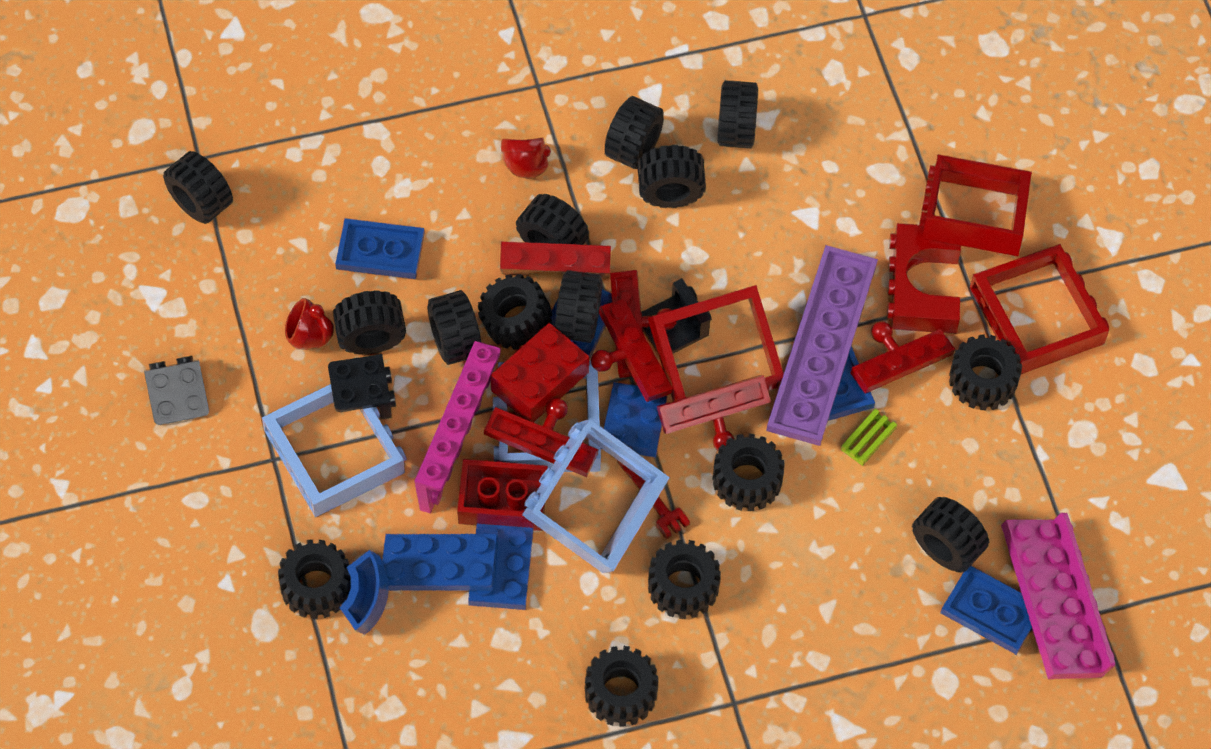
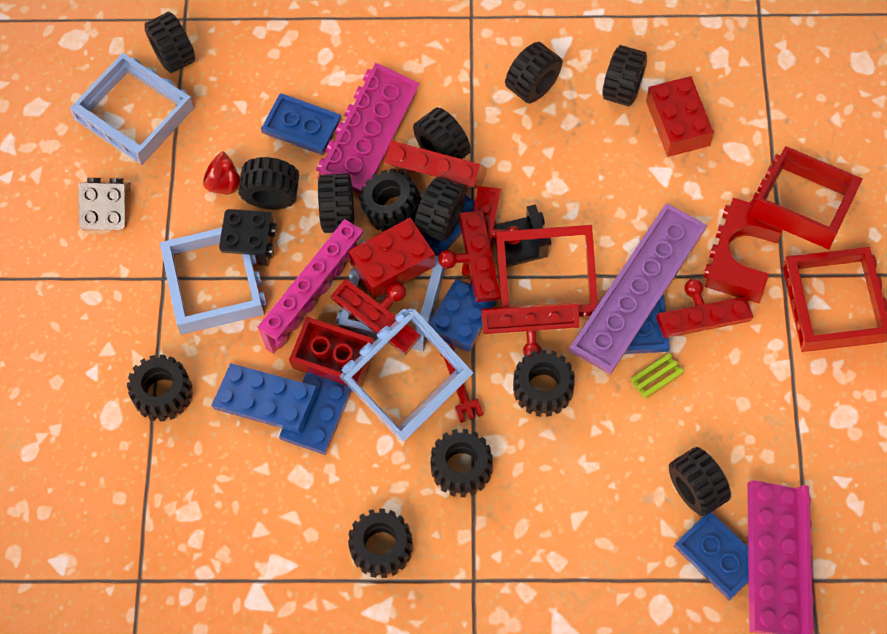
camera: 20 degrees right, 5 degrees up
blue brick [340,550,389,635] -> none
red piece [501,138,551,179] -> none
black tyre [637,145,706,208] -> none
black tyre [949,334,1022,411] -> none
none -> light blue window [70,53,194,165]
none -> dark pink bracket [316,62,420,195]
none -> red brick [646,76,714,157]

